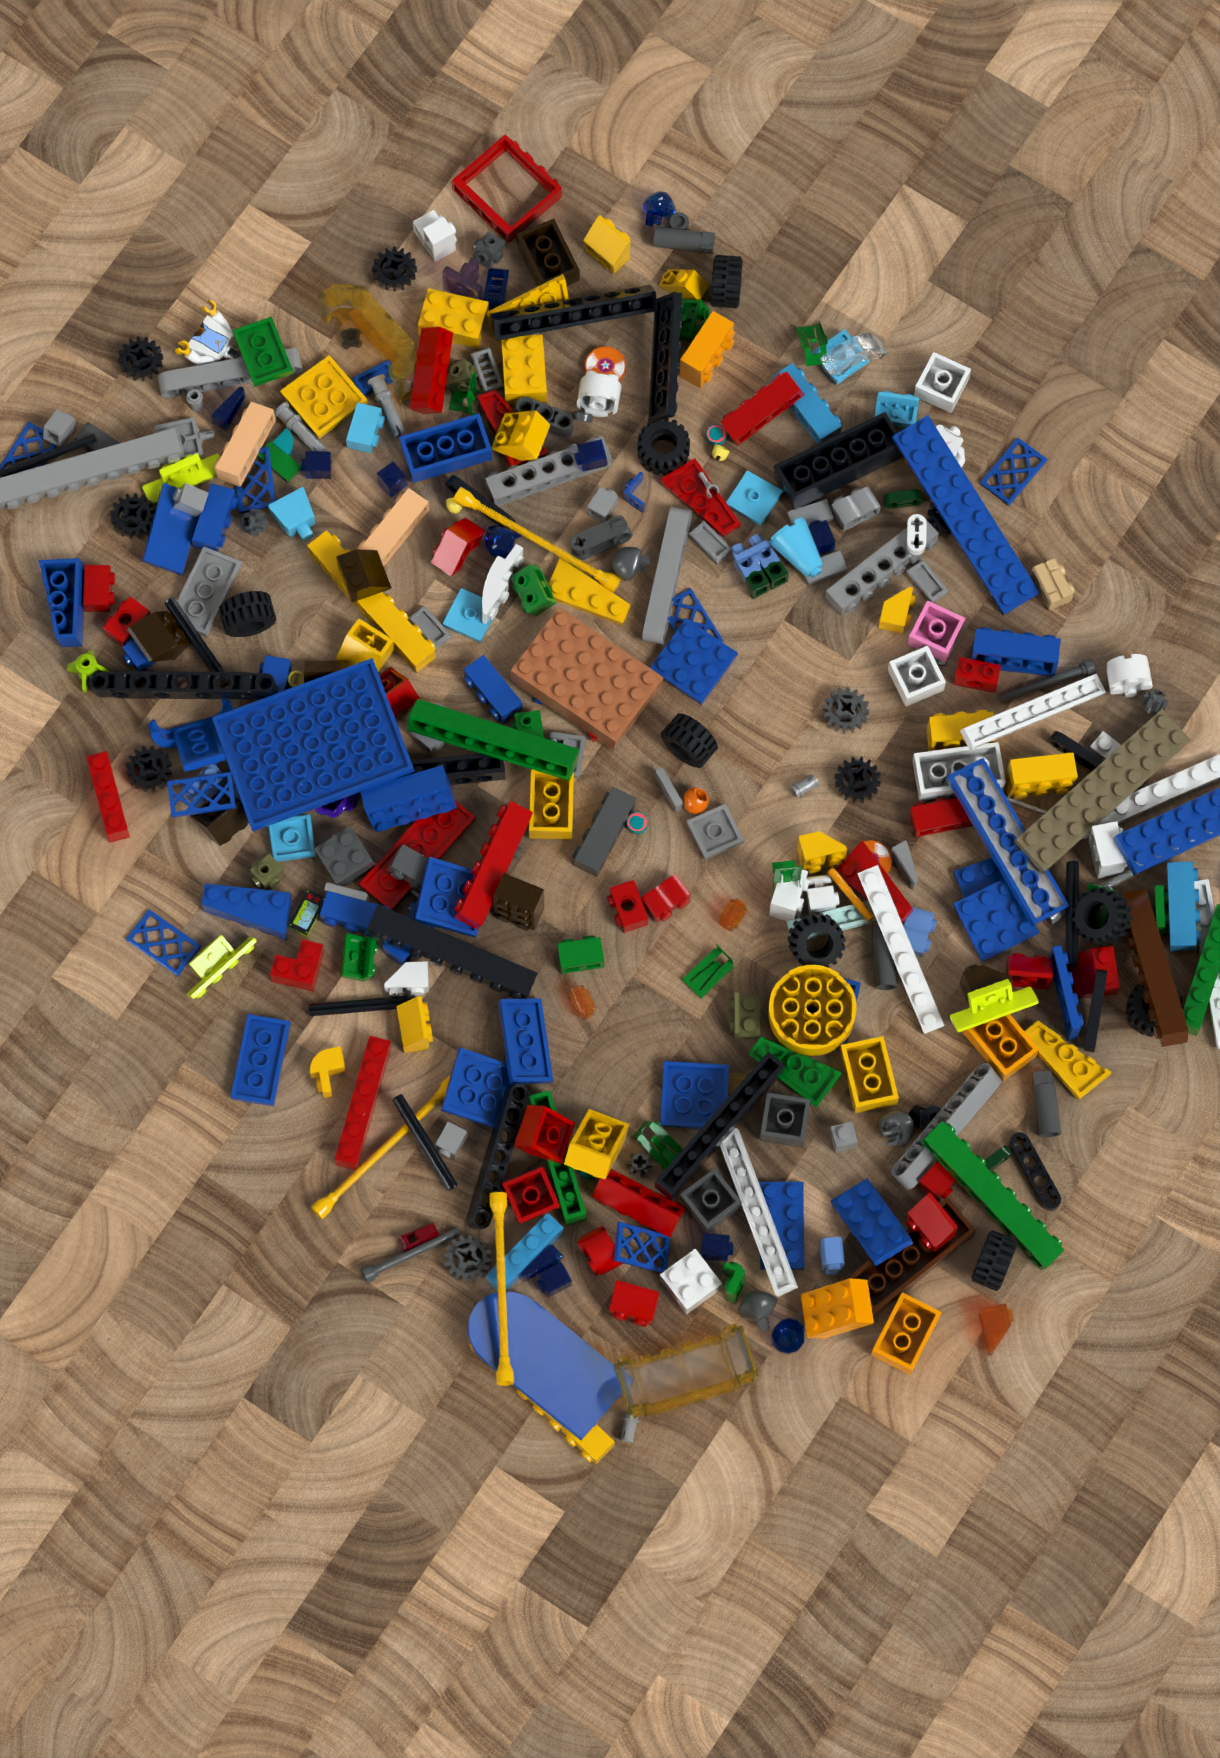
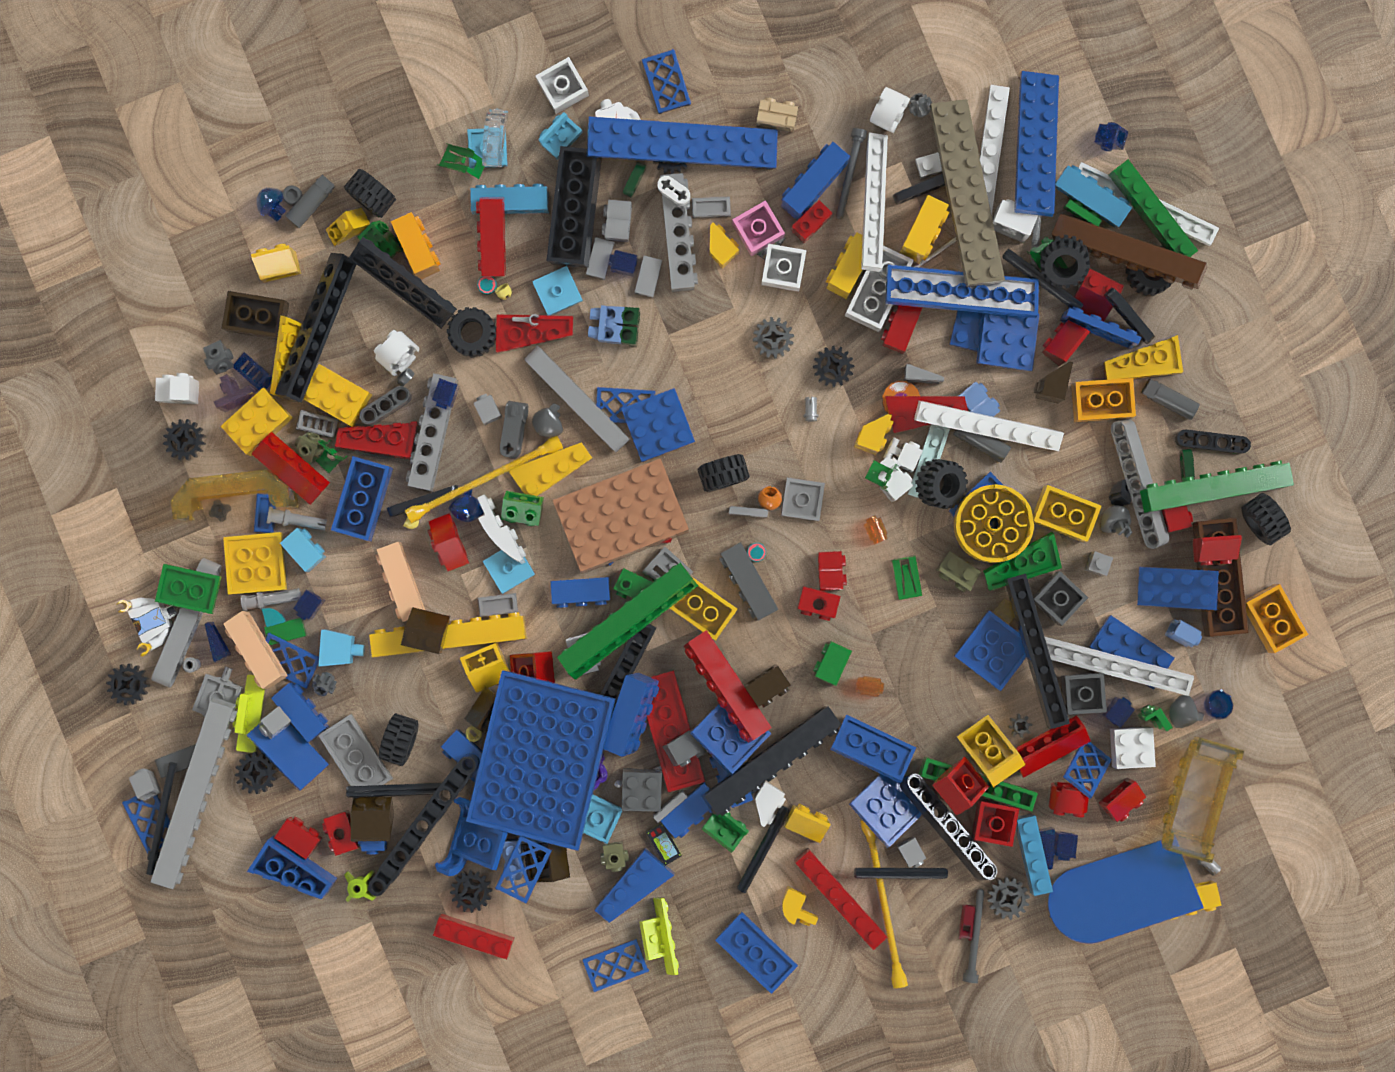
camera: 60 degrees left, 15 degrees up
red brick [270,939,325,992] -> none
clear blue brick [377,461,407,498] -> none
red window [451,134,562,244] -> none
yellow hose [489,1192,514,1386] -> none
yellow slope [491,411,550,461] -> none
orange tile [585,346,626,382] -> none
blue bracket [623,471,645,513] -> none
green piece [631,1121,683,1170] -> none
light grey tile [688,520,732,565] -> none
medium azure cone [769,517,823,578] -> none
light orange brick [800,1278,874,1339] -> none
light orange bar [827,867,875,922] -> none
neon yellow bracket [950,979,1038,1032] -> none
clear orange slope [978,1303,1014,1356] -> none

